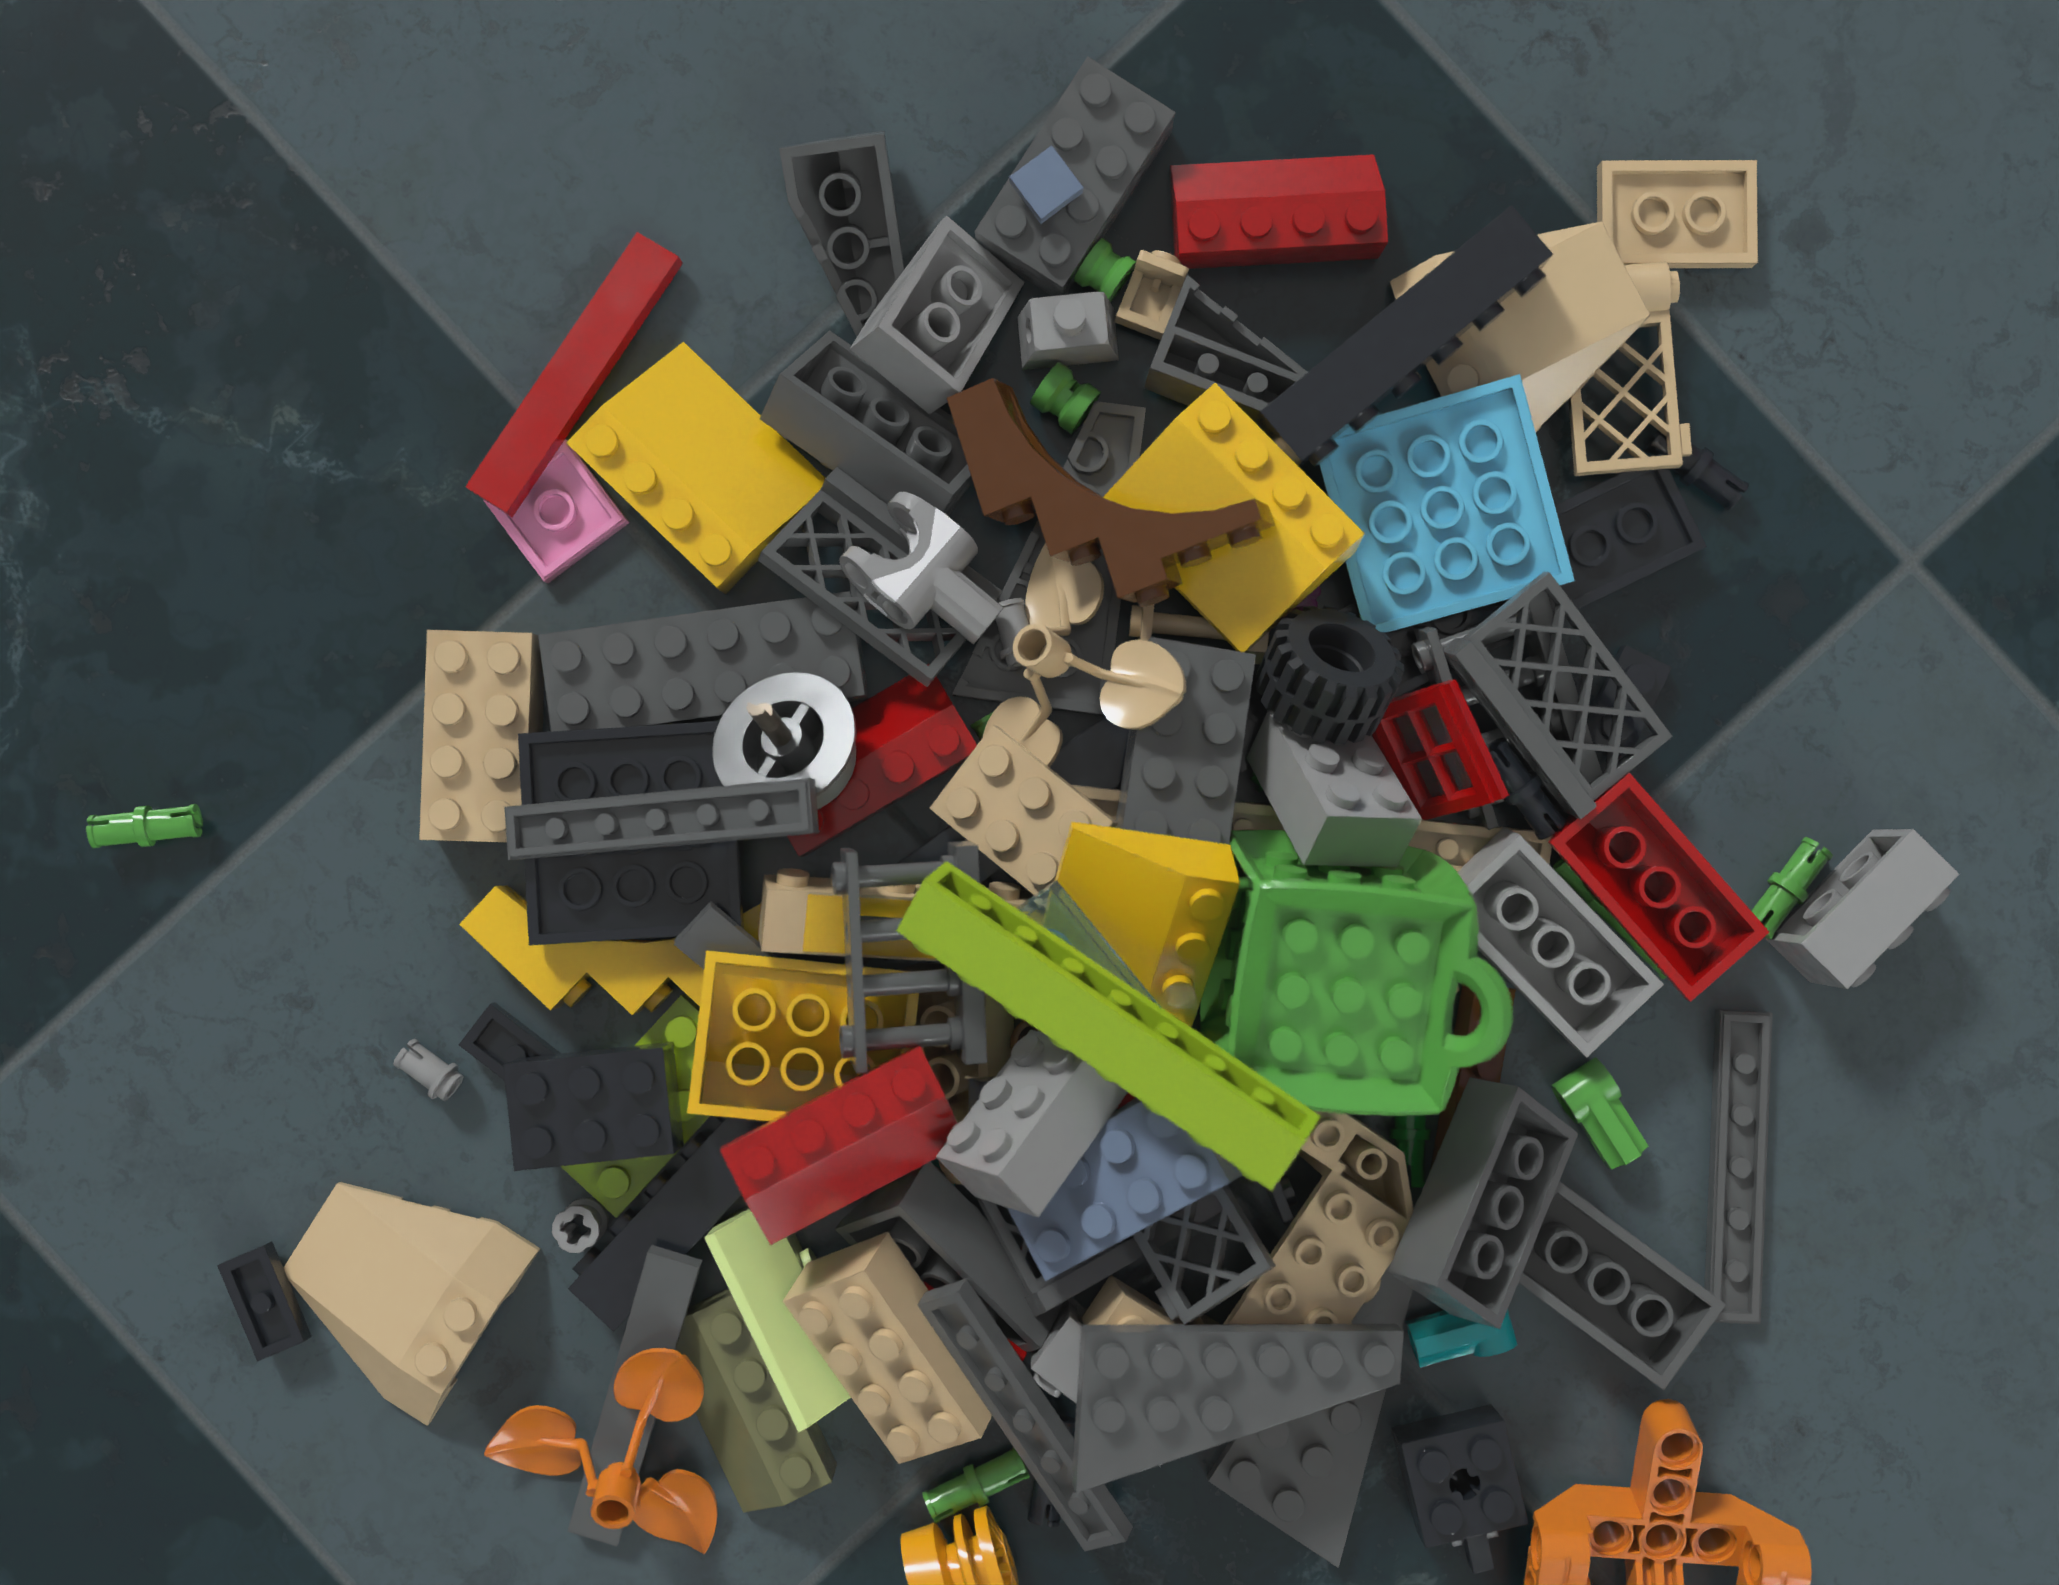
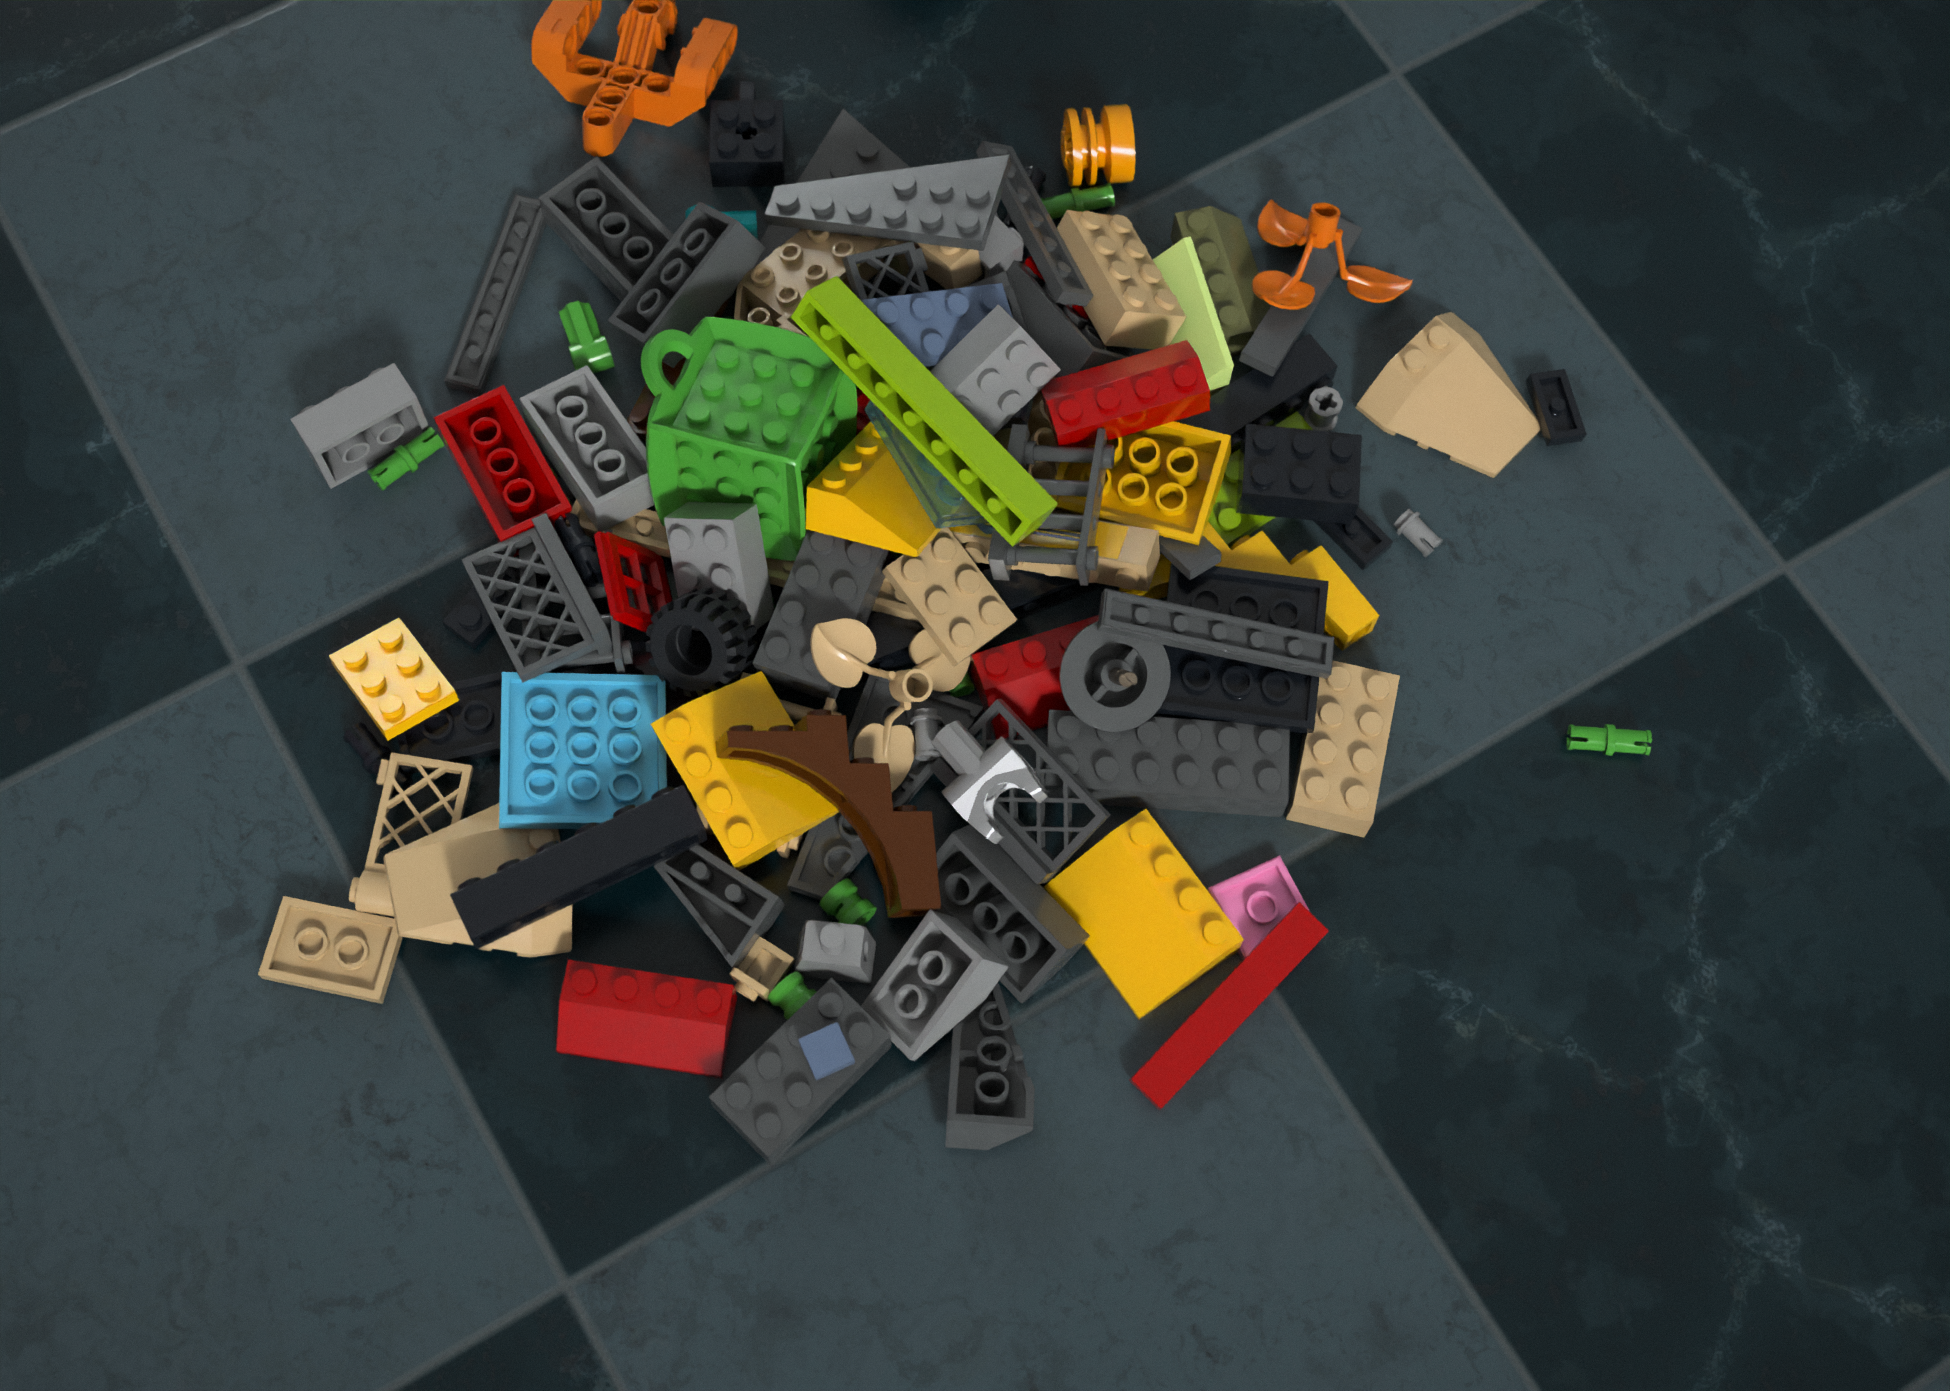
camera: 175 degrees left, 20 degrees down
none -> yellow plate [329,618,459,740]

